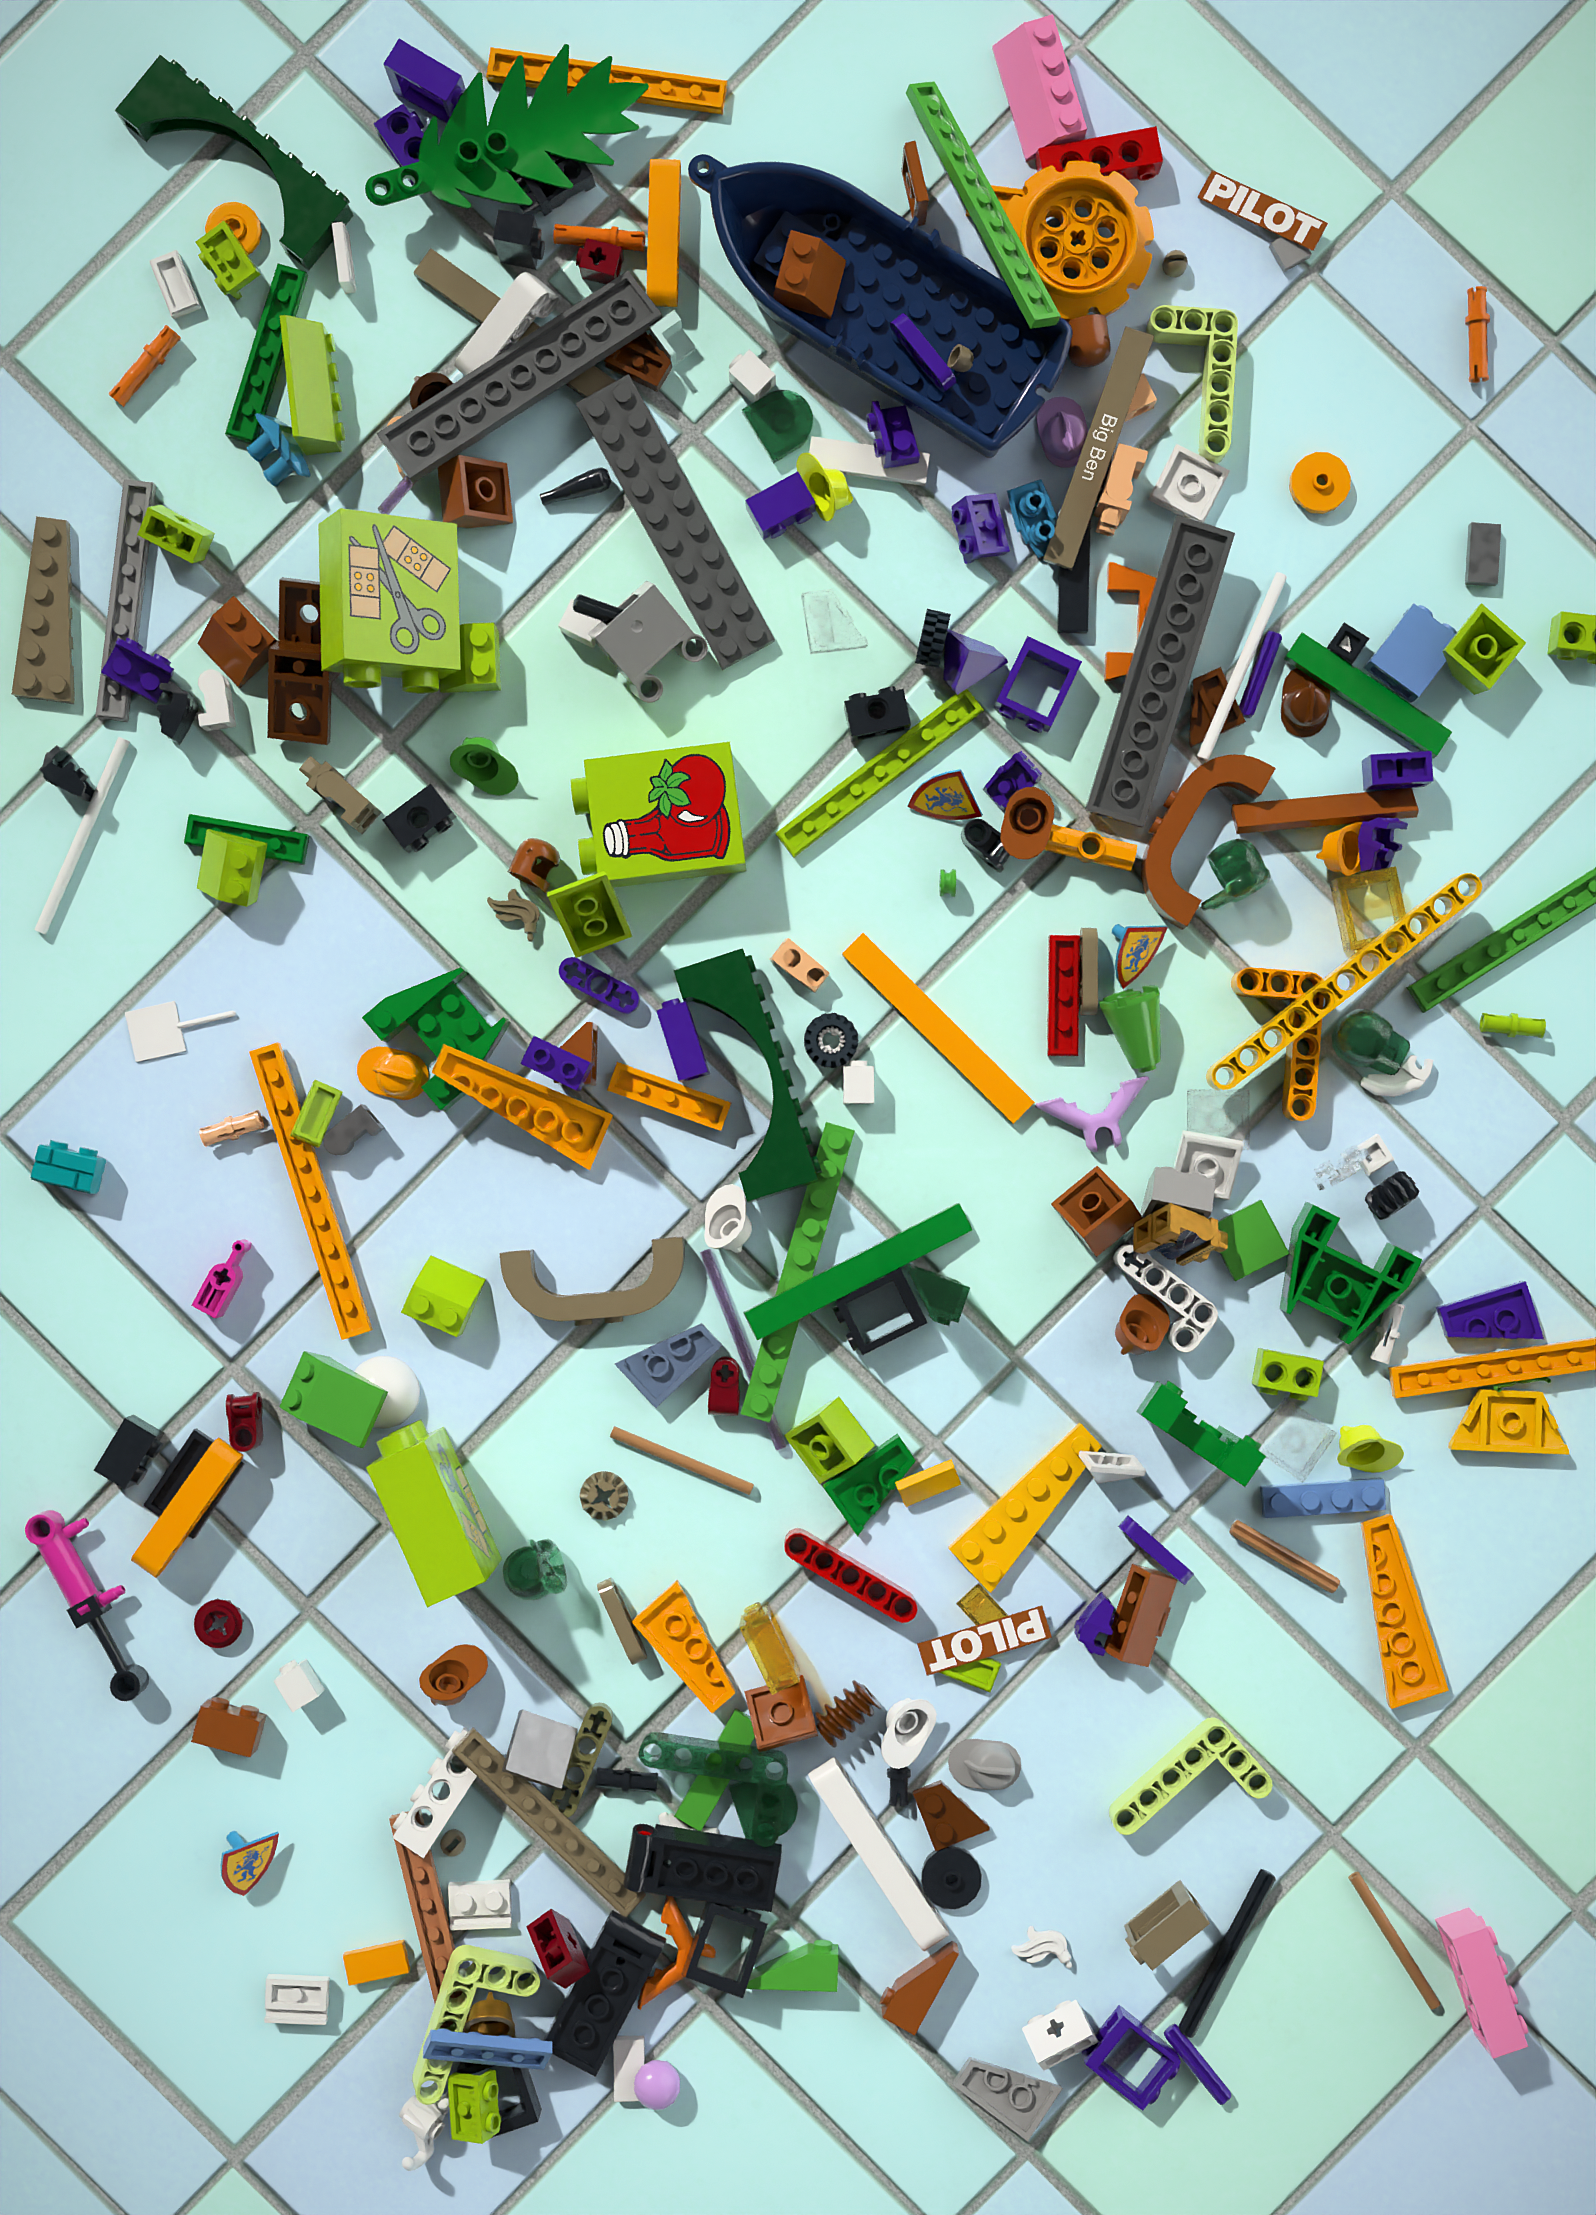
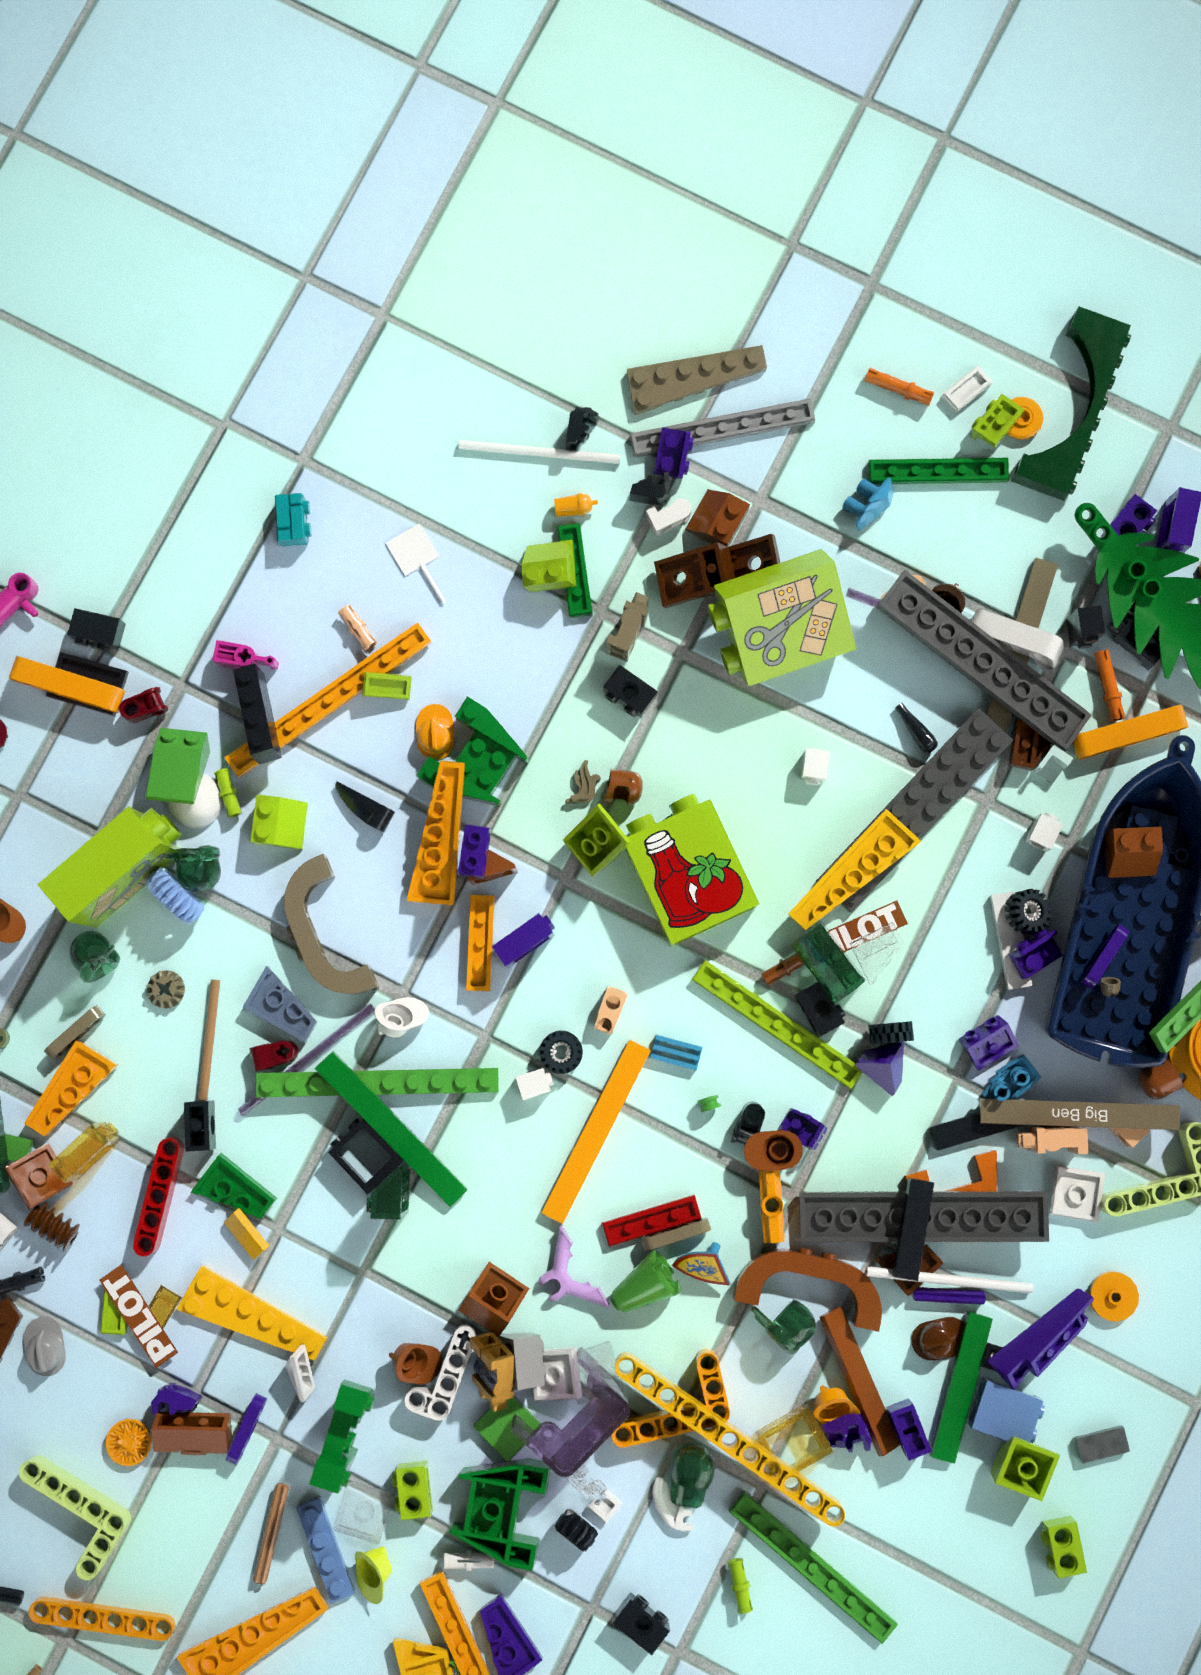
camera: 75 degrees right, 5 degrees down
lime brick [137,505,215,564] -> none
lime slope [280,315,345,456] -> none
flat silver leg [323,1104,385,1155] -> none
white tile [332,222,356,294] -> none
dark orange slope [437,455,513,528] -> none
lime slope [440,622,501,693] -> none
bright green piece [450,737,518,796] -> none
dark purple beam [559,957,640,1014] -> none
light grey piece [573,581,708,703] -> none
dark red brick [576,238,624,285] -> none
dark green arch [673,948,822,1204] -> none
clear green tile [742,390,813,464] -> none
dark purple brick [745,471,816,540] -> none
lime slope [784,1396,875,1484] -> none
neon yellow piece [796,453,853,521] -> none
white piece [881,1698,937,1769] -> none
shield [907,769,983,820] -> none
dark purple window [994,636,1082,733] -> none
lavender piece [1037,397,1088,468] -> none
none -> light orange beam [28,1597,176,1641]
none -> light orange wheel [105,1418,152,1466]
none -> light blue gear [145,867,204,924]
none -> clear green piece [165,845,221,892]
none -> black brick [184,1100,216,1152]
none -> lime pin [214,768,242,818]
none -> black brick [233,663,282,765]
none -> black piece [335,781,395,832]
none -> clear purple windscreen [511,1347,630,1477]
none -> light orange piece [554,492,598,517]
none -> black brick [612,1592,670,1656]
none -> dark azure tile [650,1035,703,1071]
none -> dark orange axle [761,950,808,985]
none -> yellow wing [788,809,921,930]
none -> clear green slope [791,922,866,1004]
none -> sticker [804,900,908,965]
none -> black tile [892,1178,934,1281]
none -> dark purple wedge [988,1288,1094,1390]
none -> black bush [1005,889,1052,934]

